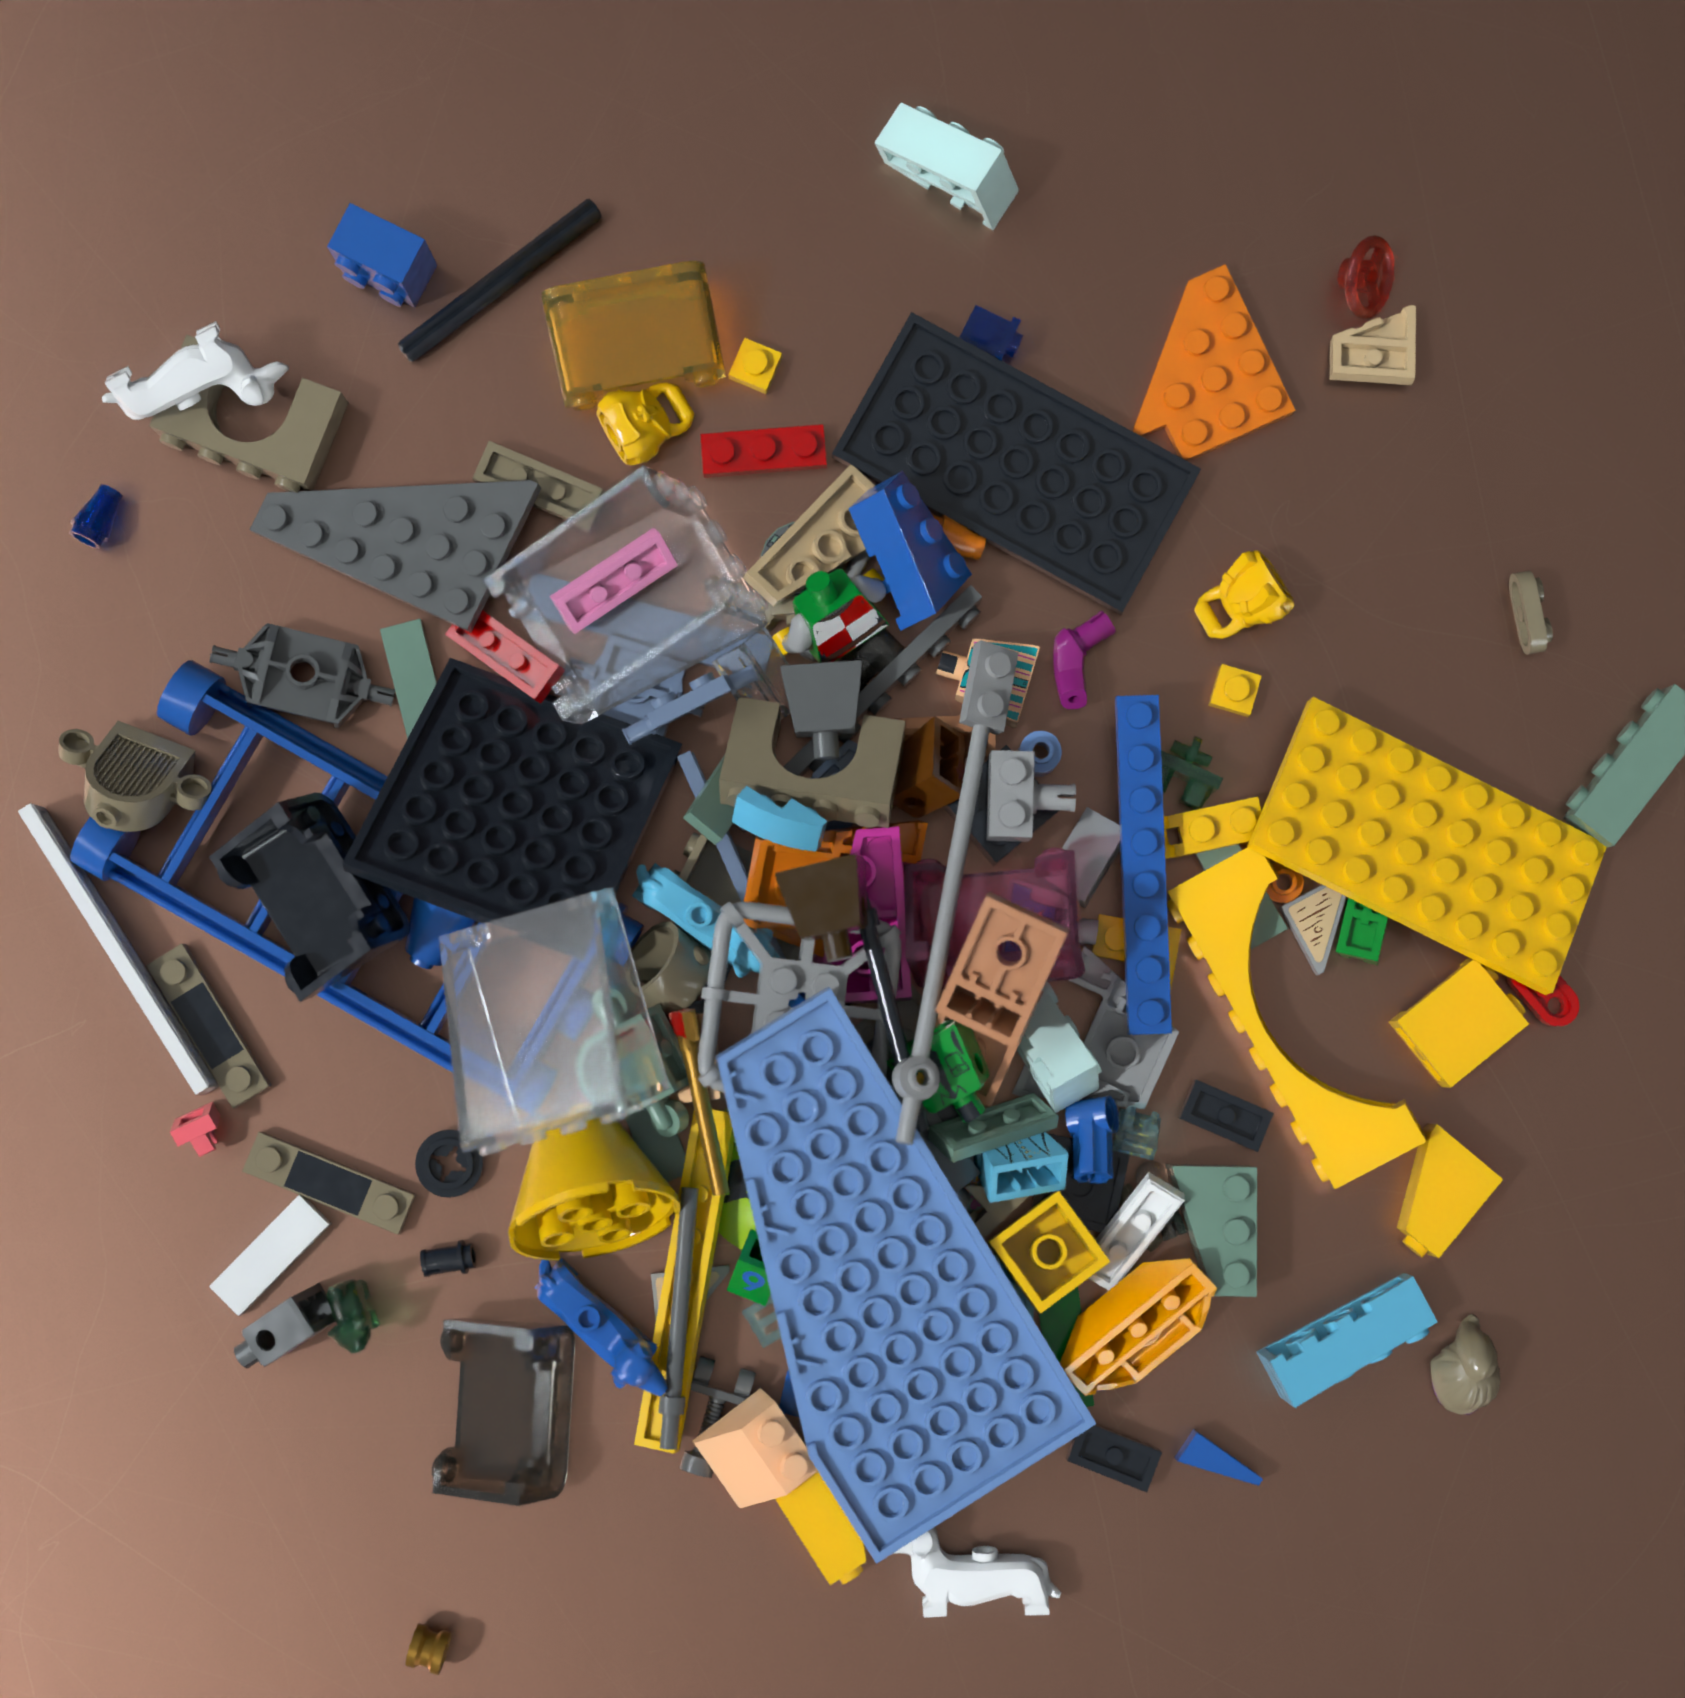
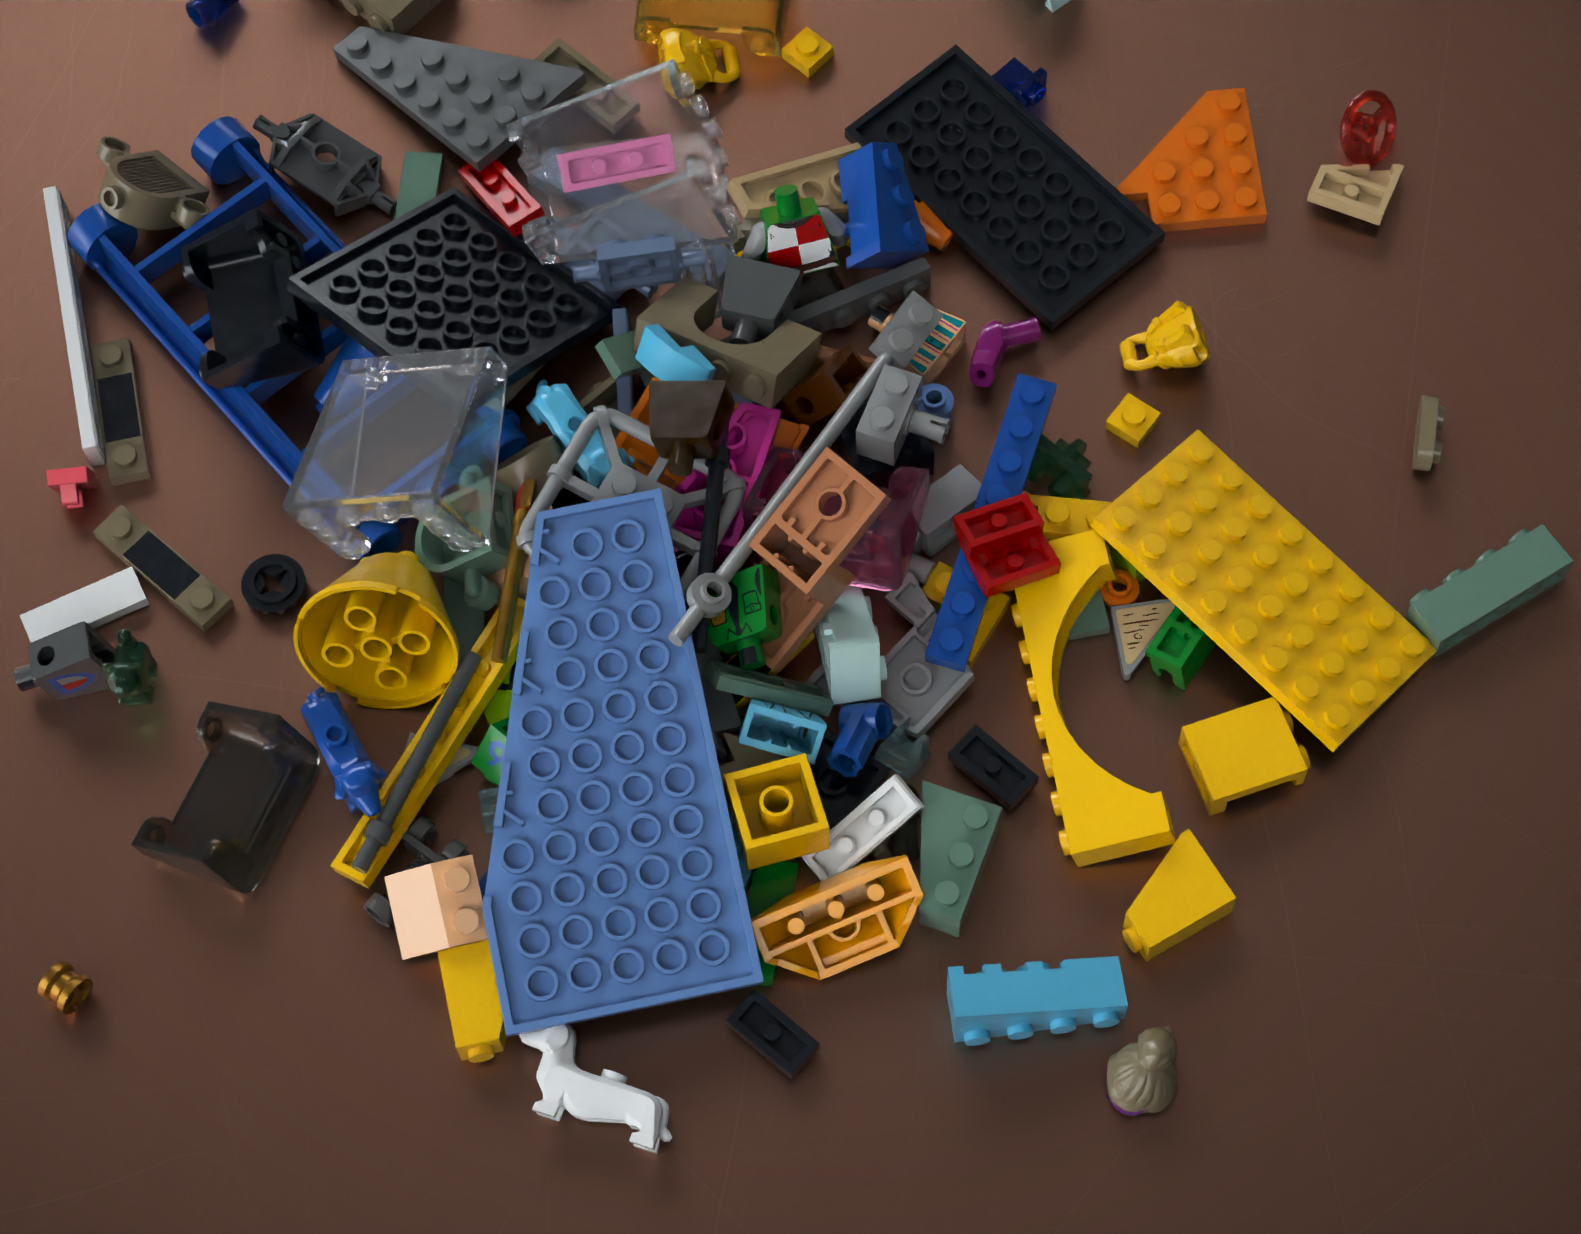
camera: 25 degrees right, 20 degrees down
black pin [420,1240,476,1277] -> none
red plate [700,424,827,478] -> none
blue piece [1174,1429,1263,1486] -> none
red plate [1506,975,1580,1027] -> none
none -> red slope [952,492,1061,598]

